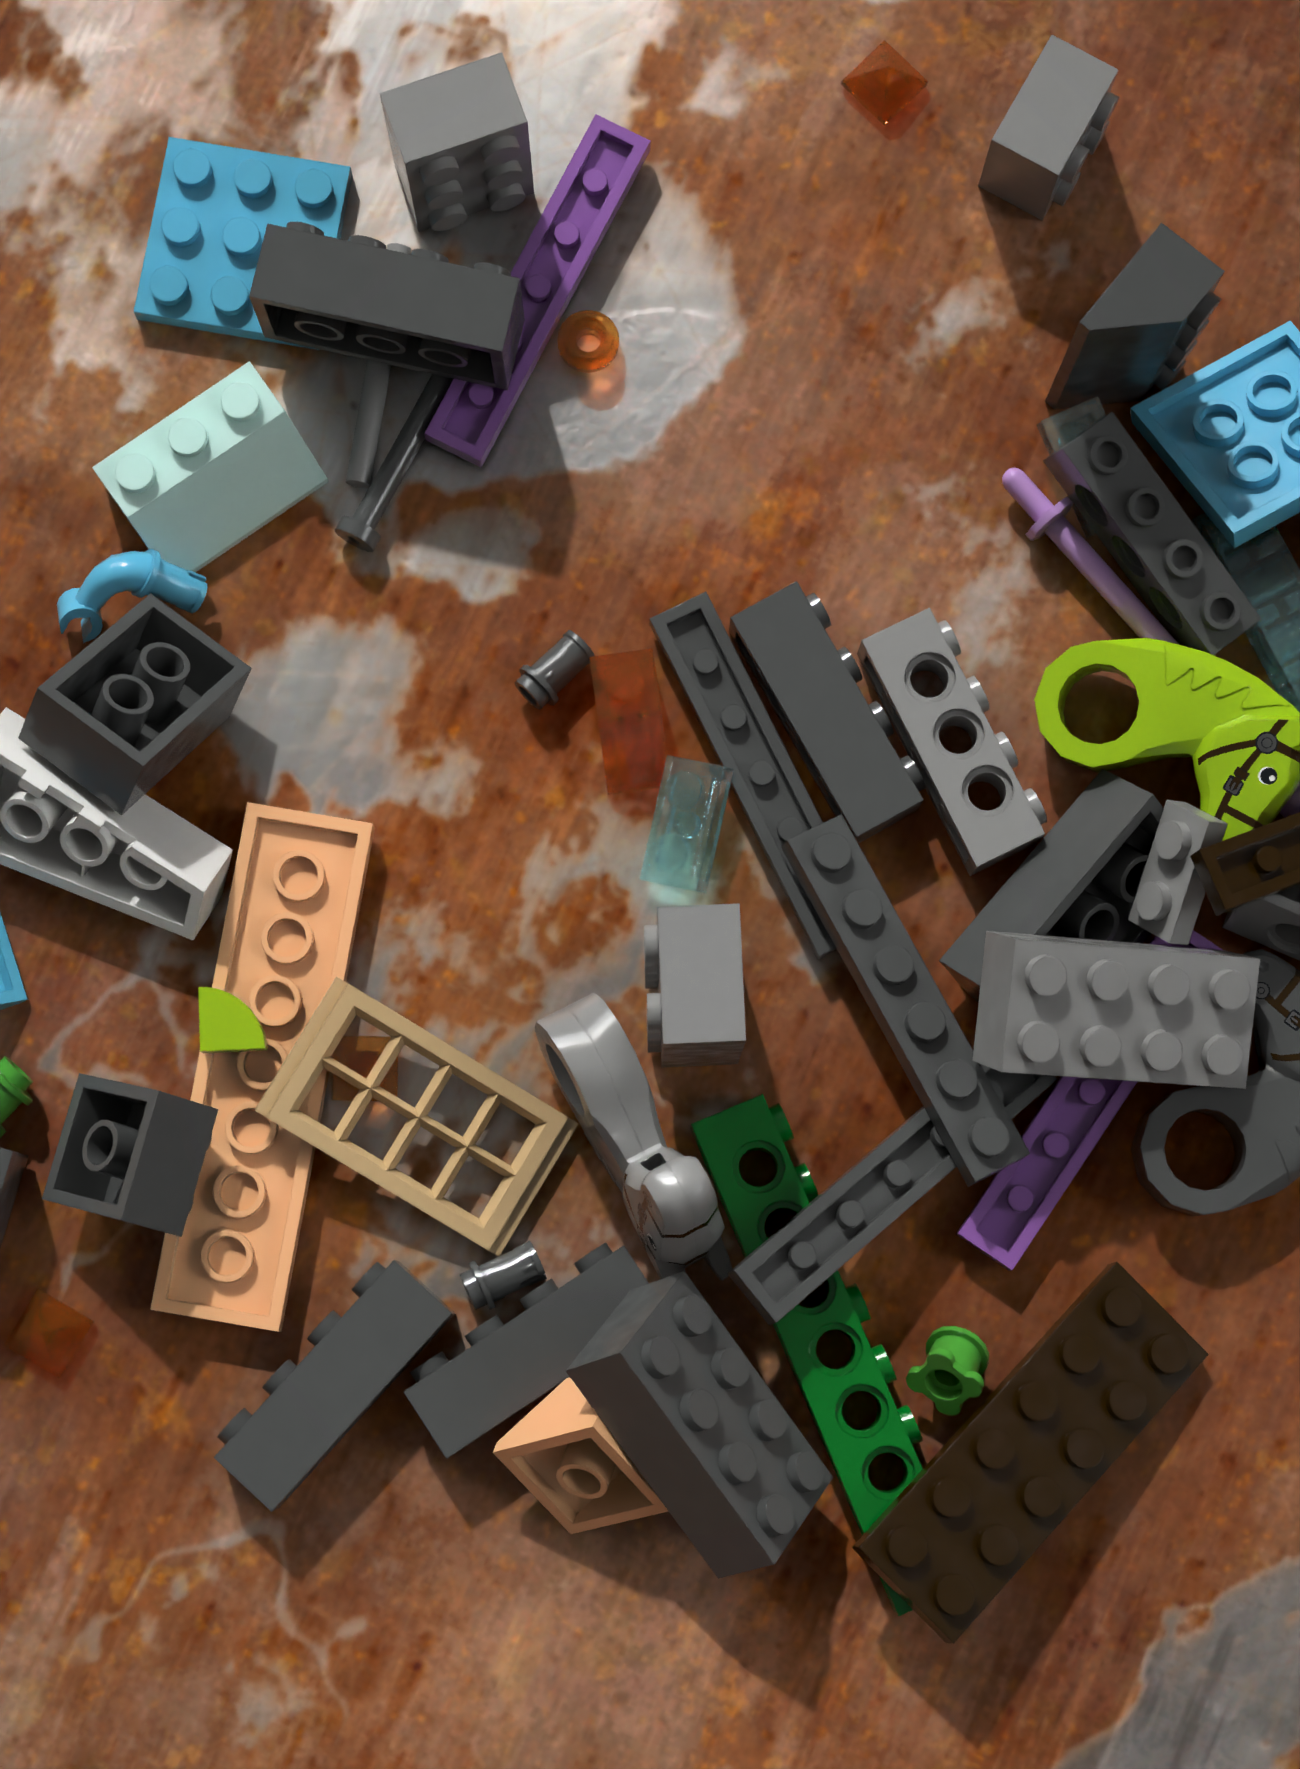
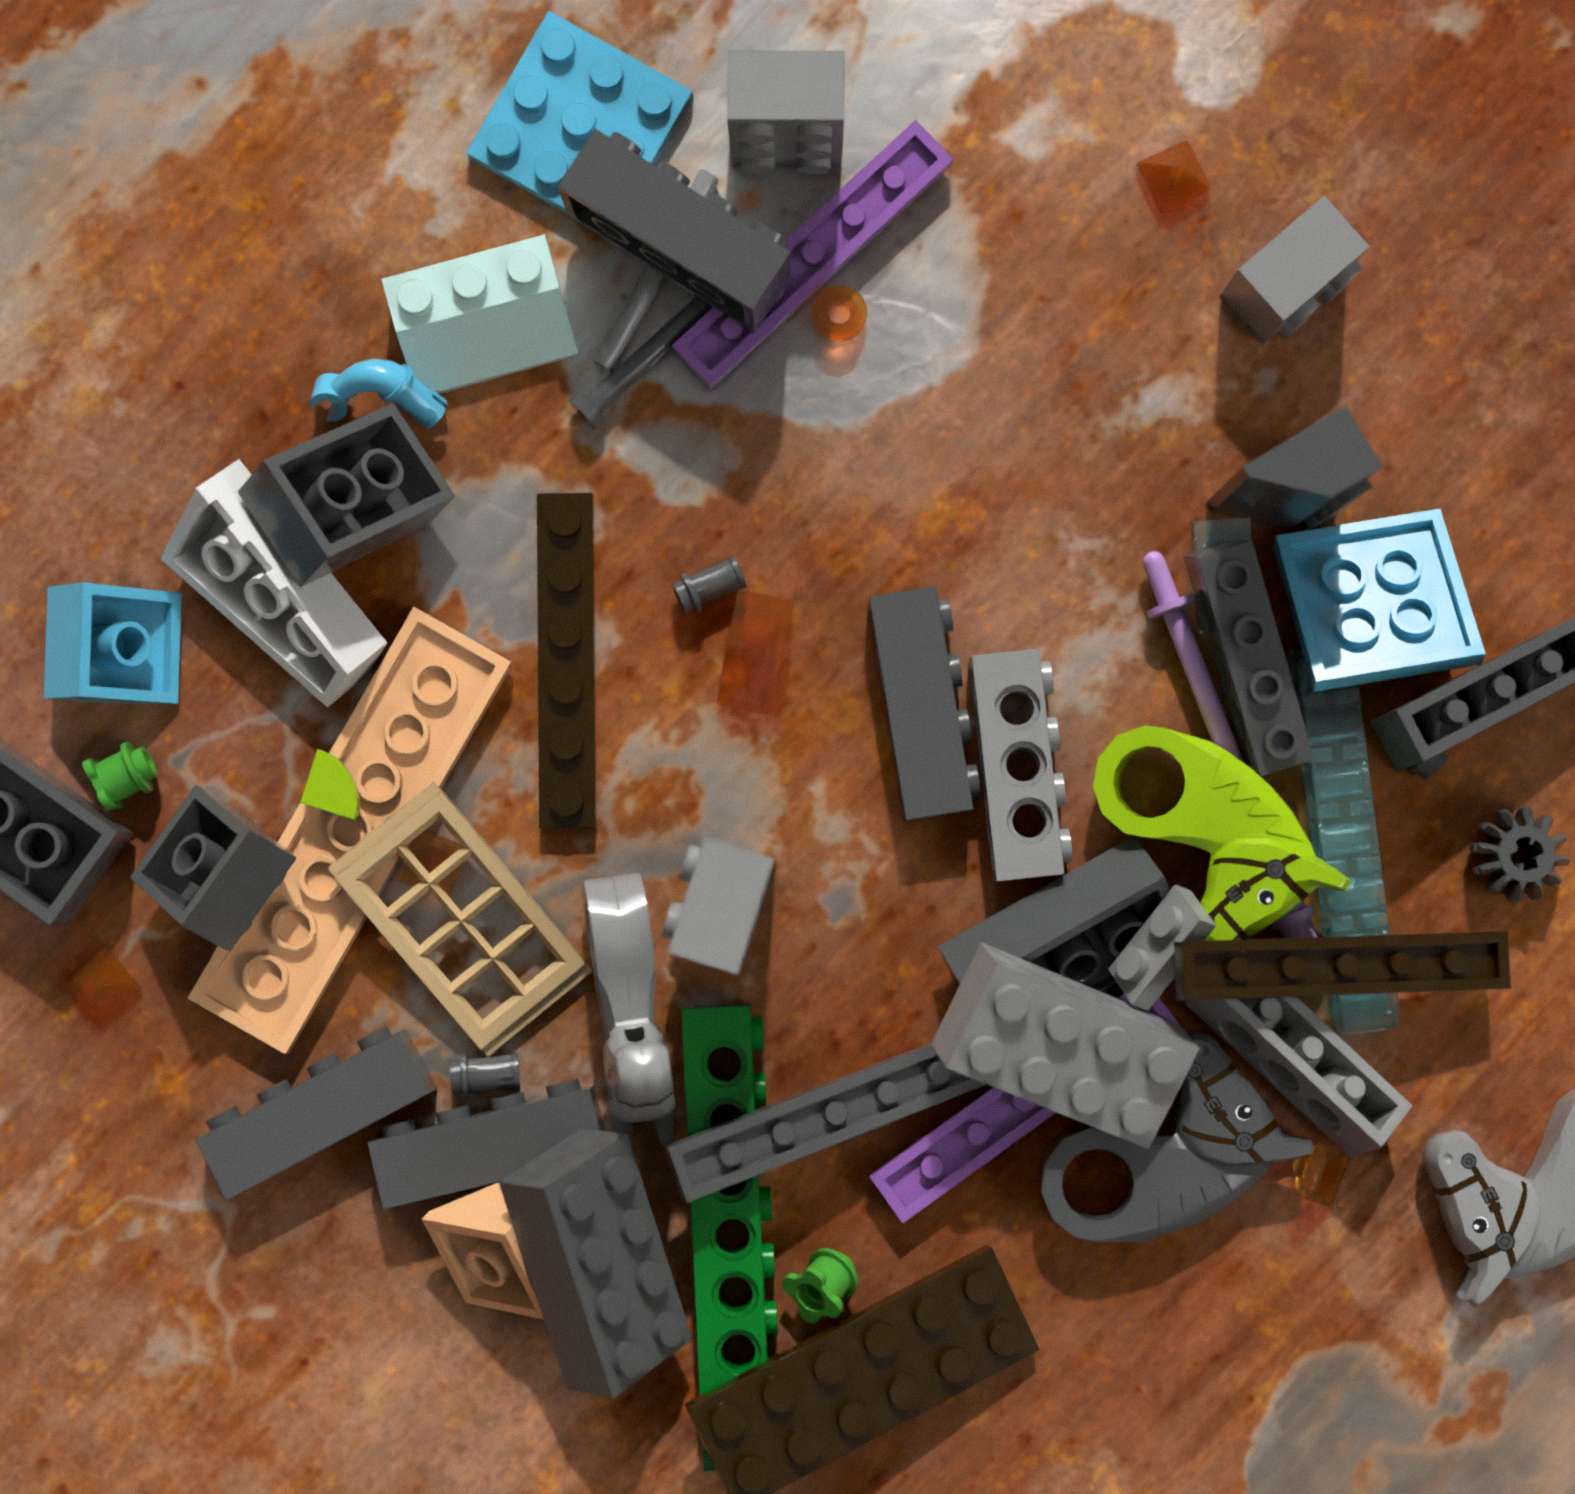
camera: 25 degrees right, 5 degrees up
clear light blue plate [640,755,734,894] -> none
dark grey plate [649,592,837,959] -> none
dark grey plate [781,814,1030,1187] -> none
none -> dark brown plate [537,493,597,829]

